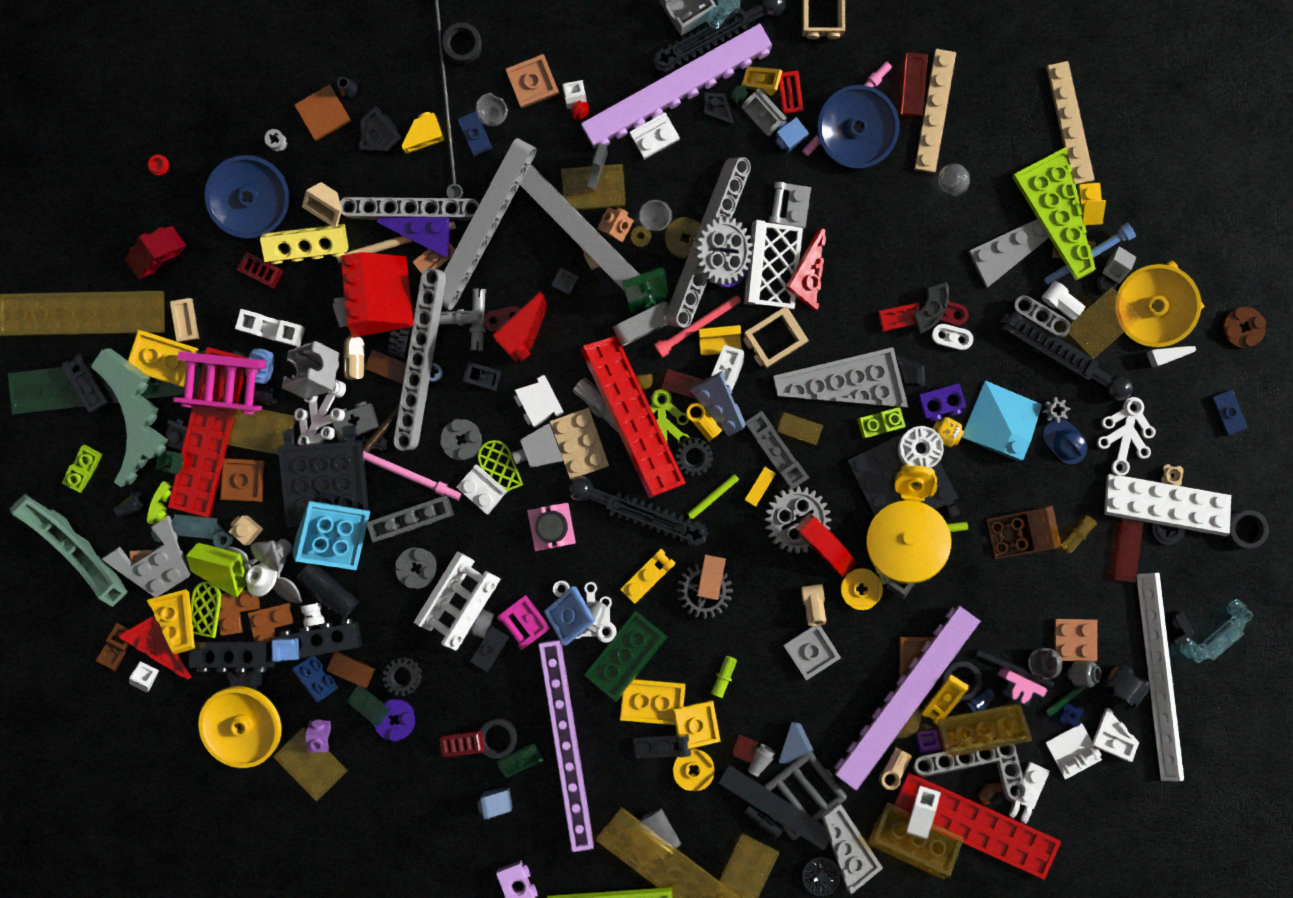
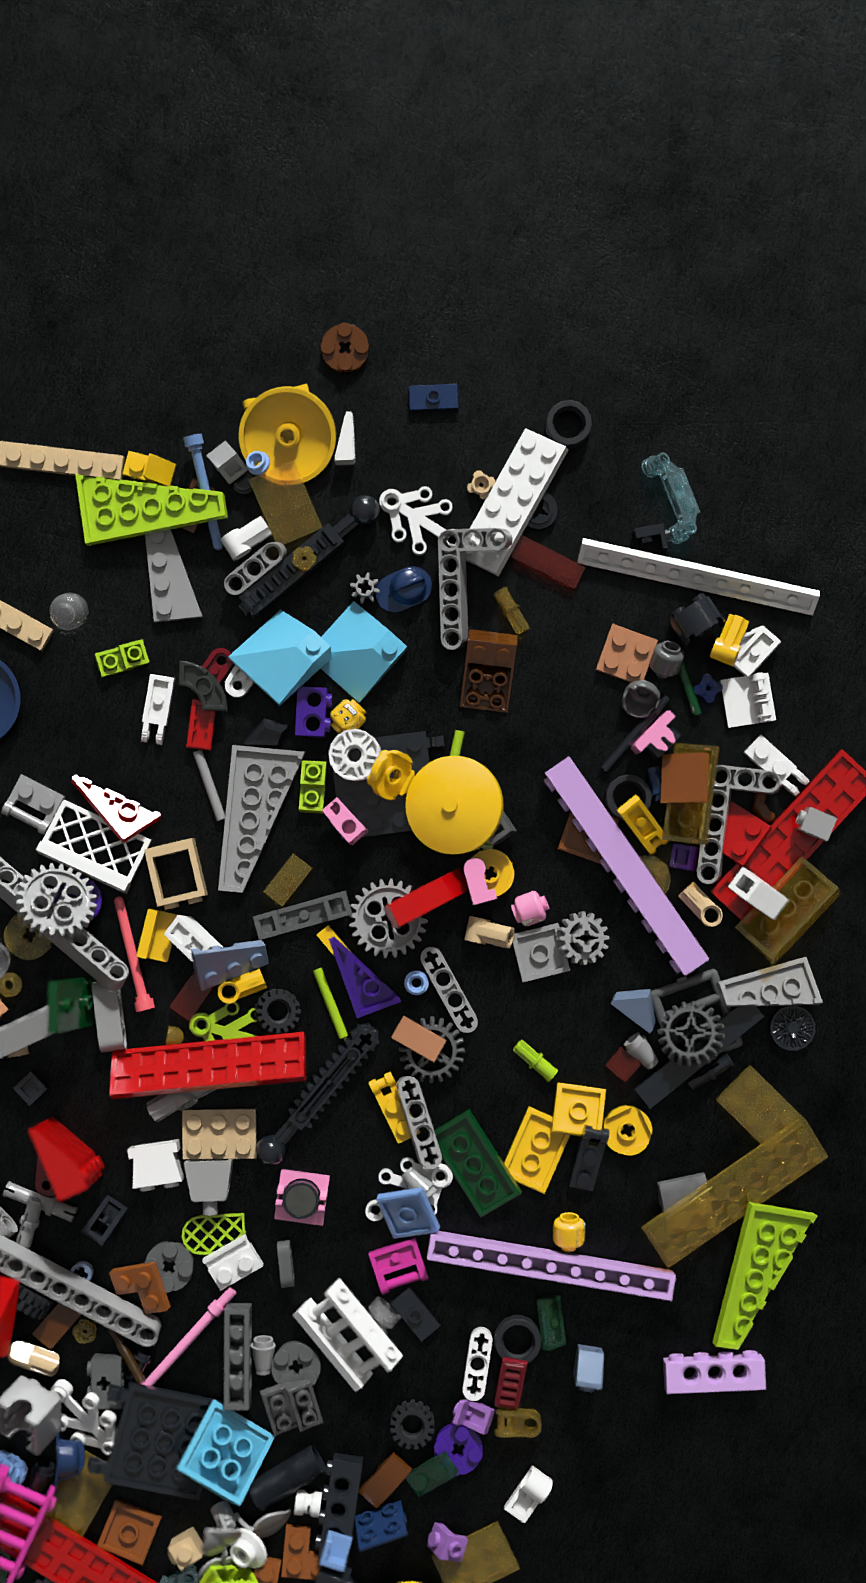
camera: 75 degrees left, 0 degrees up
none -> dark blue piece [55,1433,85,1496]
none -> clear yellow plate [73,1319,97,1344]
none -> lime slope [94,639,149,678]
none -> dark orange plate [109,1261,171,1314]
none -> white hinge [141,674,175,745]
none -> light grey bar [193,750,225,821]
none -> medium azure slope [228,610,332,706]
none -> light blue plate [246,451,270,475]
none -> light grey cone [251,1335,276,1375]
none -> flat silver slope [260,1380,323,1436]
none -> dark grey beam [277,1240,295,1288]
none -> clear yellow plate [292,546,316,571]
none -> bright pink leg [322,798,368,845]
none -> dark purple wing [329,937,401,1018]
none -> light grey beam [396,1076,442,1169]
none -> light blue plate [404,971,429,995]
none -> light grey beam [421,947,478,1033]
none -> light grey beam [438,528,513,650]
none -> medium lavender bracket [453,1399,495,1435]
none -> white beam [463,1327,492,1401]
none -> bright pink leg [464,858,497,905]
none -> clear yellow piece [494,1407,542,1438]
none -> white plate [504,1466,553,1523]
none -> bright pink head [511,891,549,926]
none -> yellow head [553,1212,585,1252]
none -> light grey gear [556,912,609,965]
none -> dark grey gear [658,1001,725,1068]
none -> dark orange tile [661,752,709,804]
none -> yellow piece [710,614,749,666]
none -> red wing [723,802,772,867]
none -> light grey brick [795,807,837,841]

